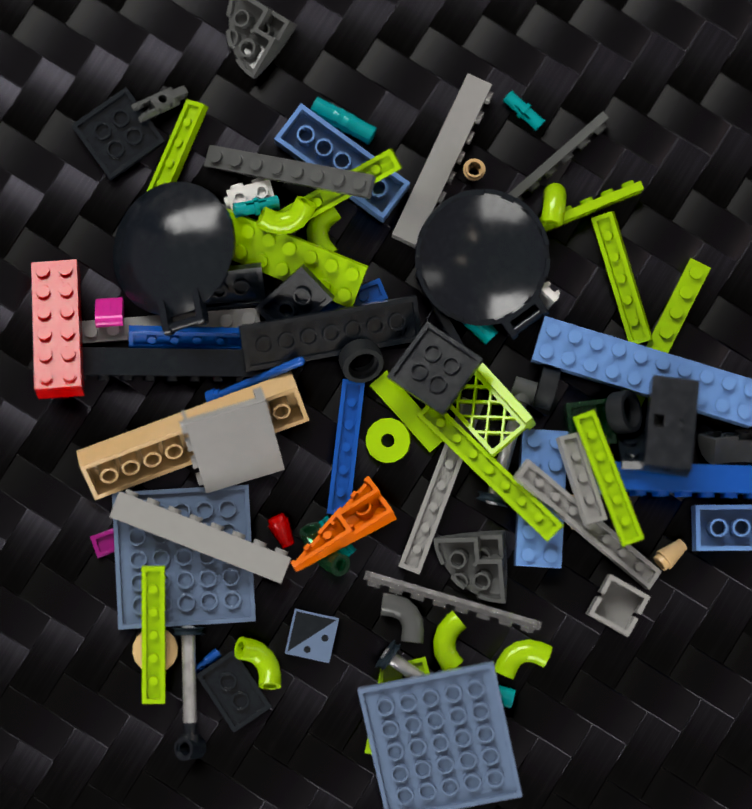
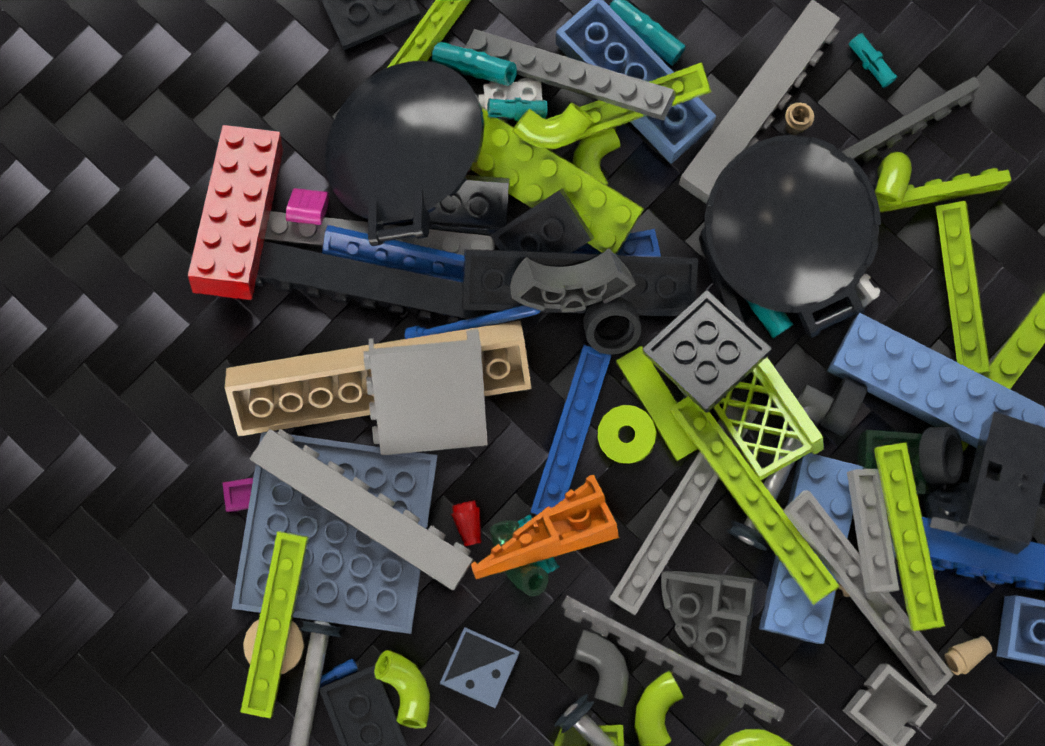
camera: 20 degrees right, 5 degrees down
none -> teal axle [432,42,517,86]
none -> dark grey brick [510,249,637,313]

